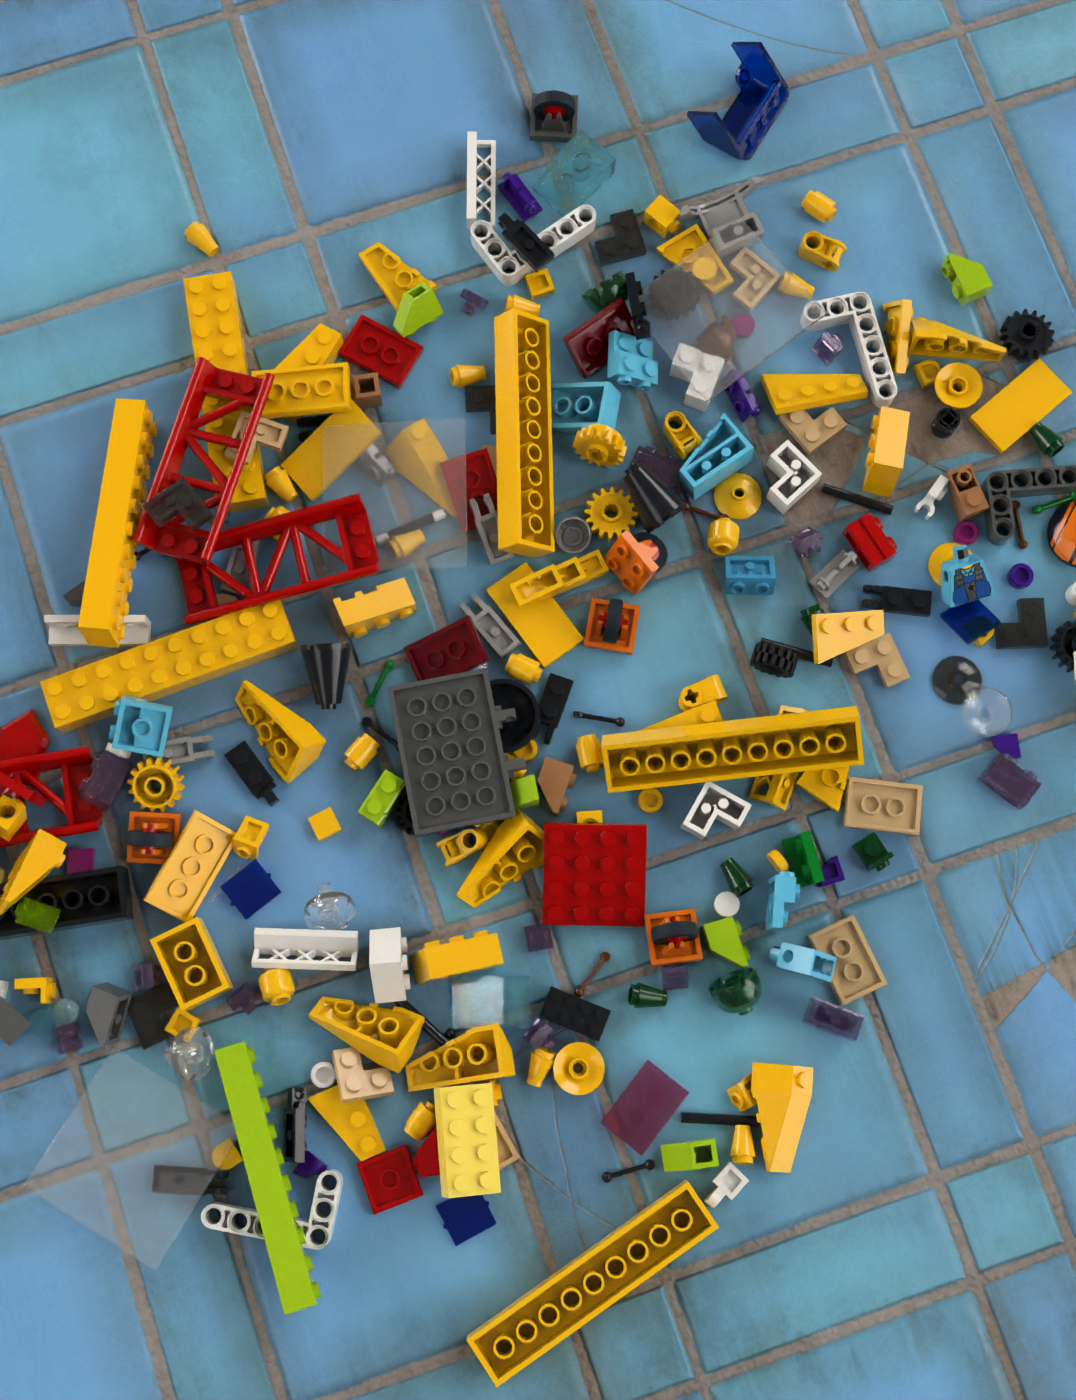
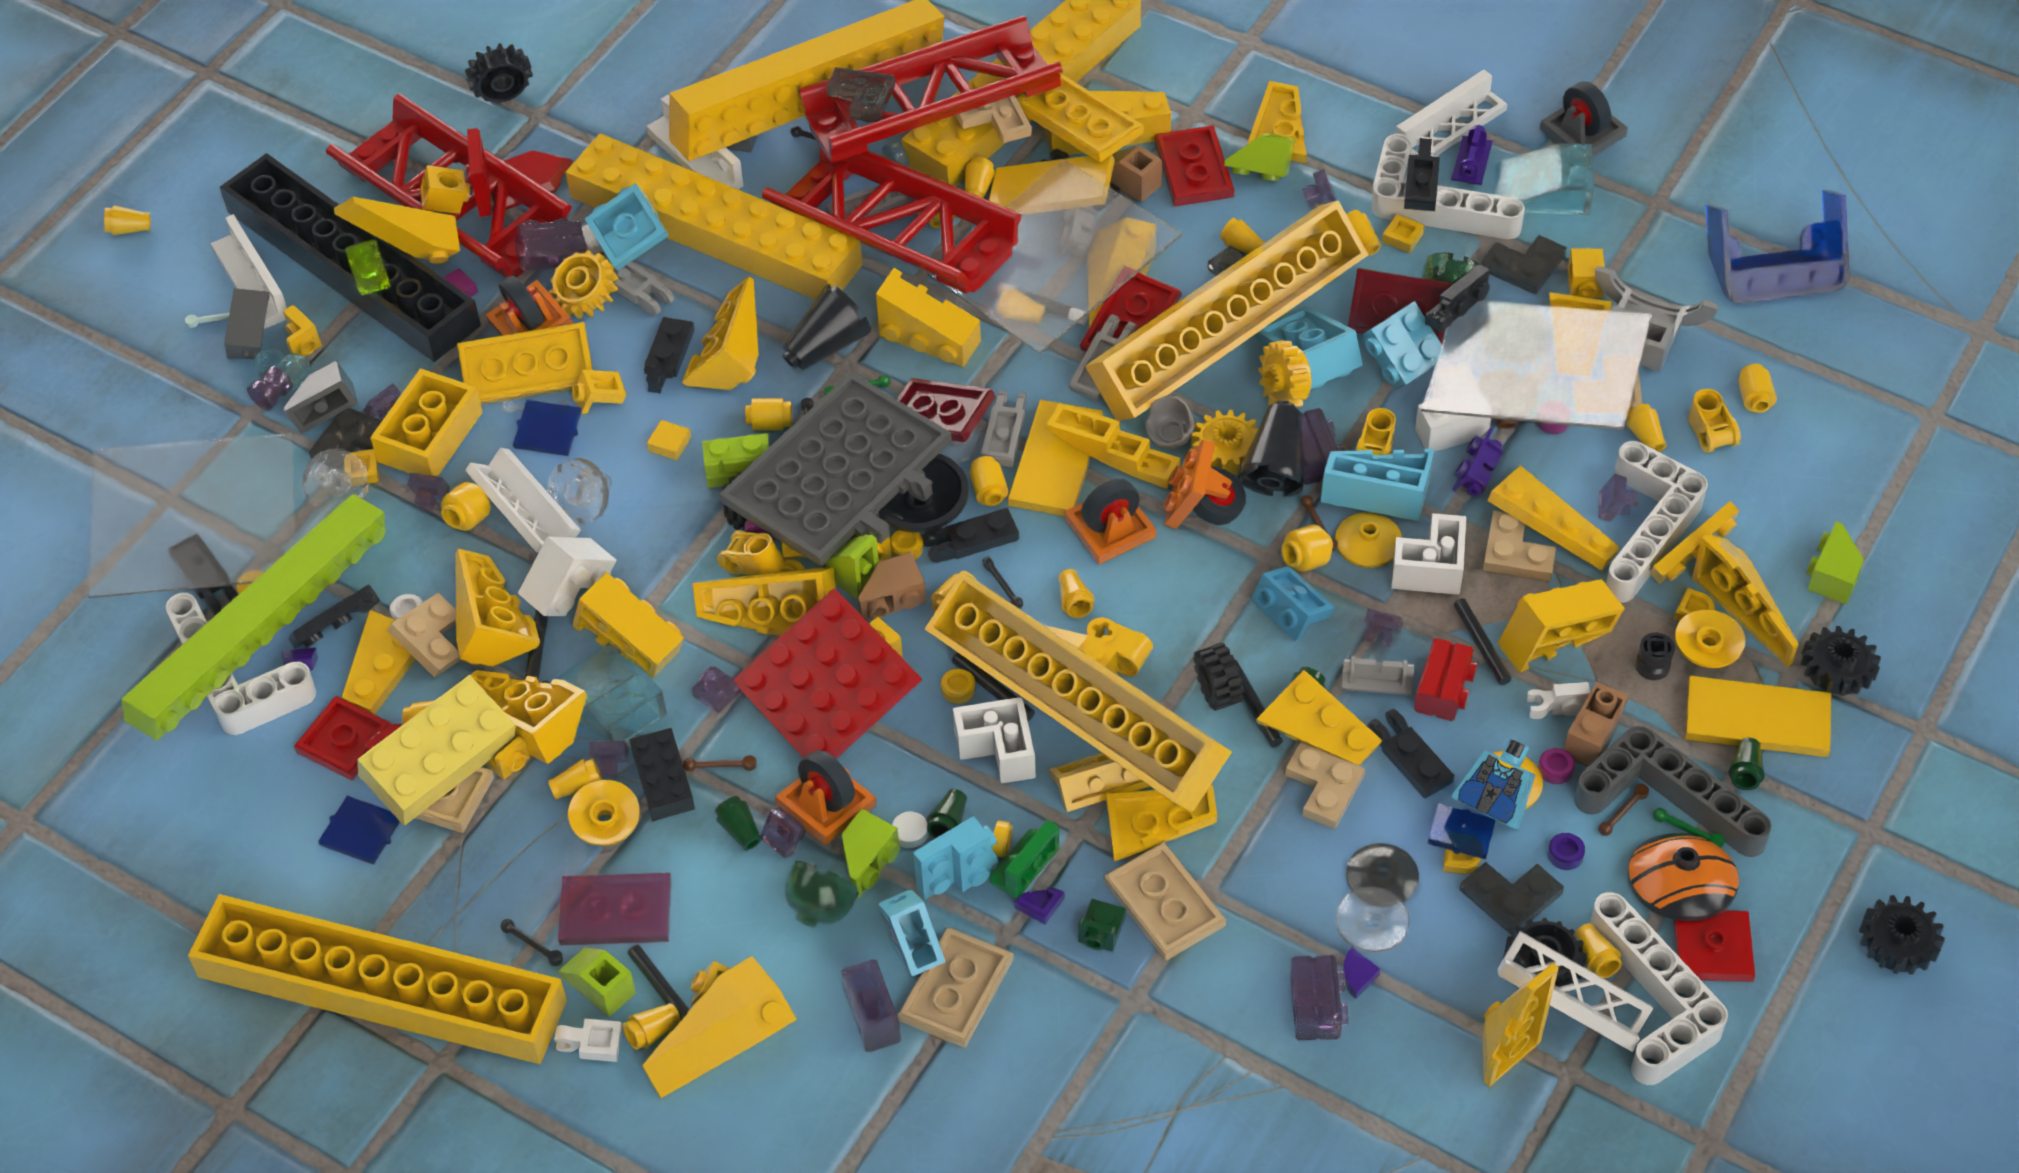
camera: 55 degrees right, 25 degrees down
none -> yellow cone [1058,569,1094,618]

